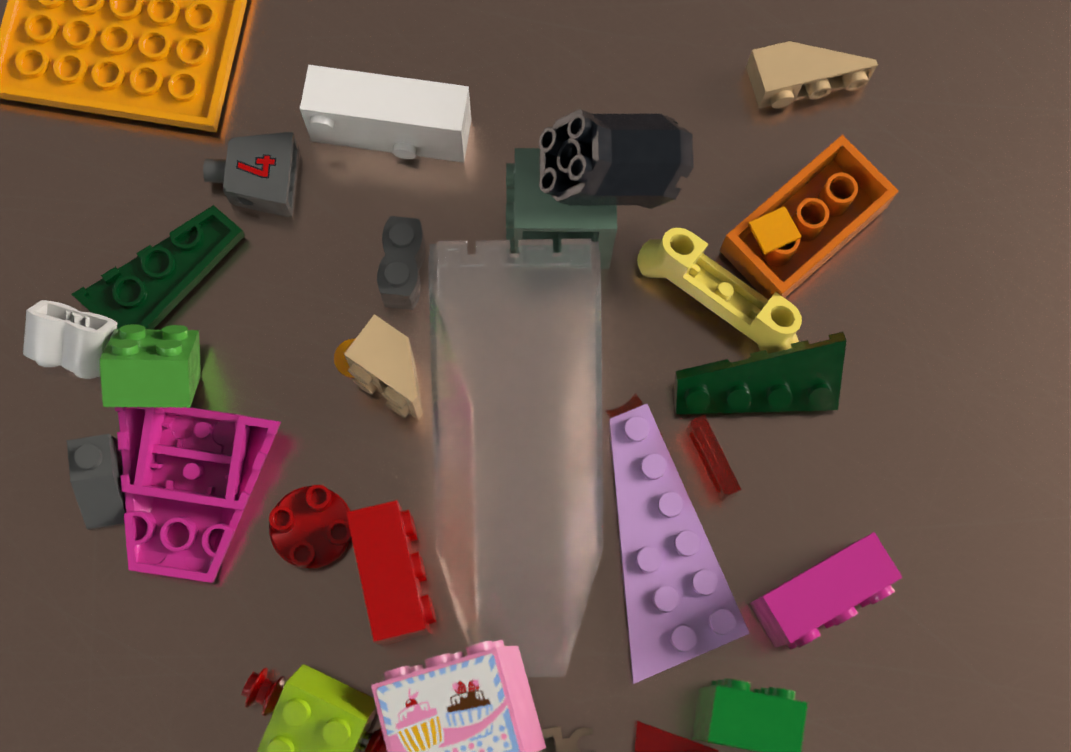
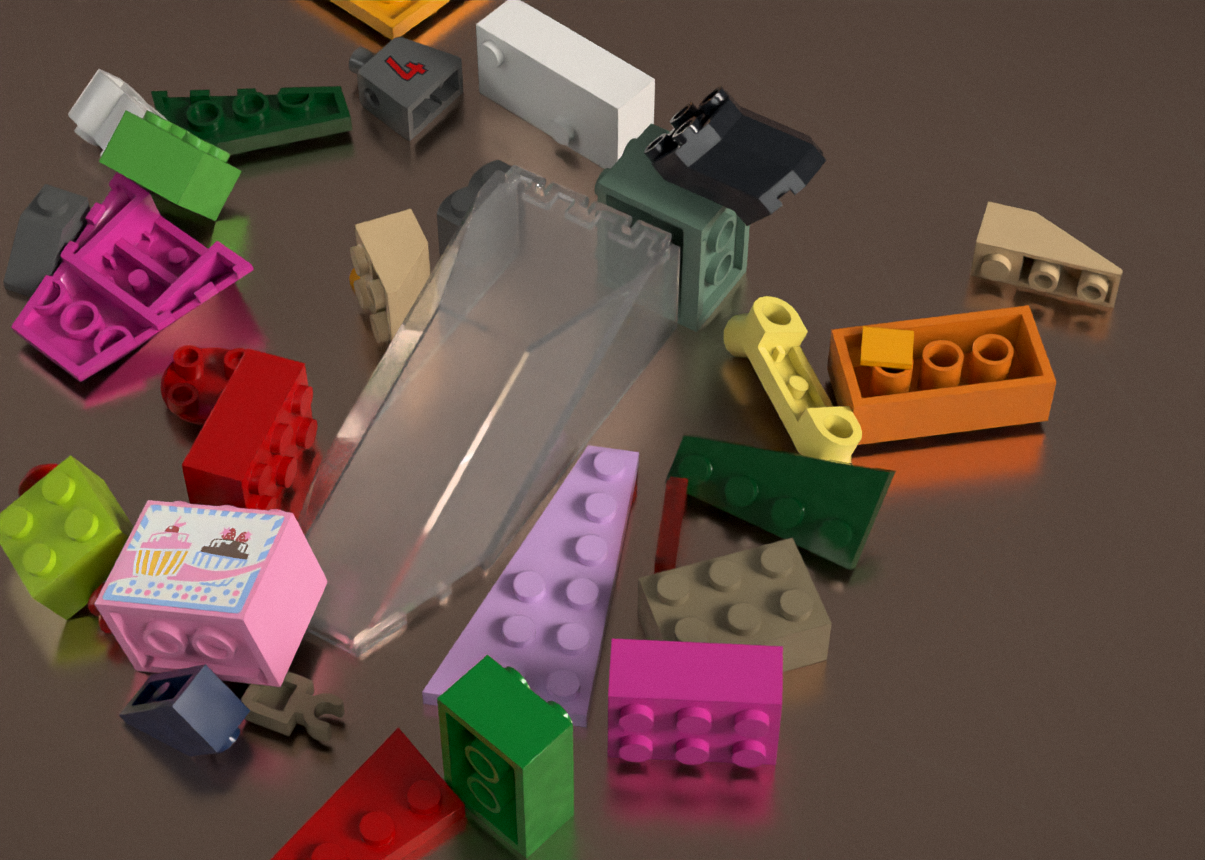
camera: 35 degrees right, 25 degrees down
none -> dark tan brick [637,538,832,672]

